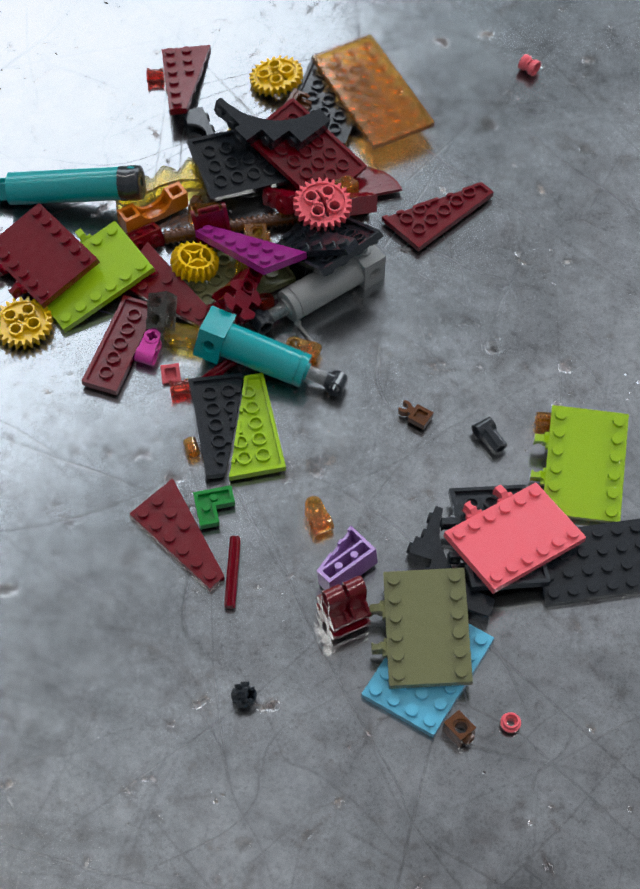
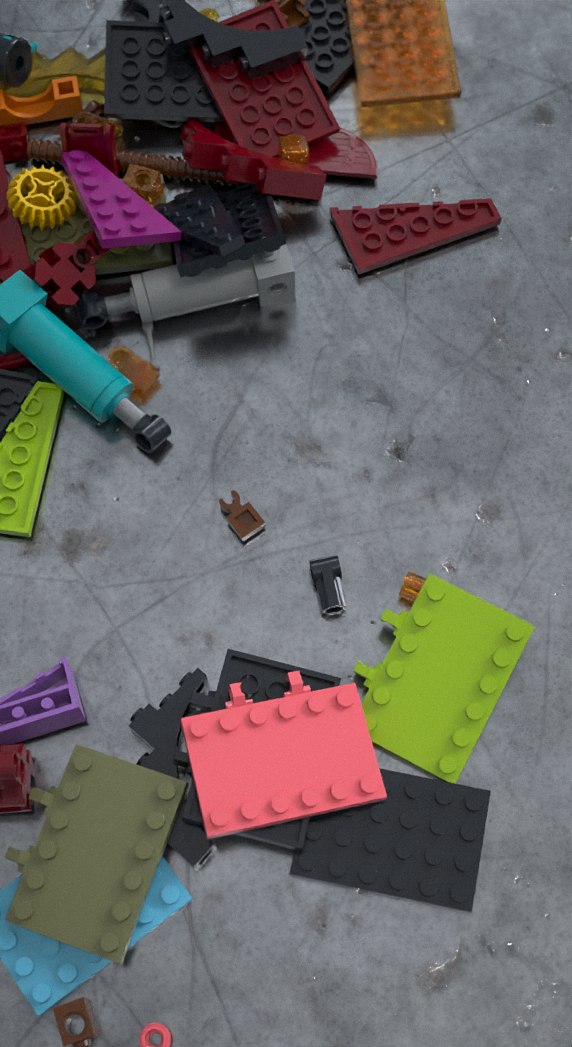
camera: 25 degrees right, 10 degrees up
clear red wheel [257,293,275,311] -> none
coral gear [293,177,352,232] -> none
clear orange piece [304,496,334,536] -> none

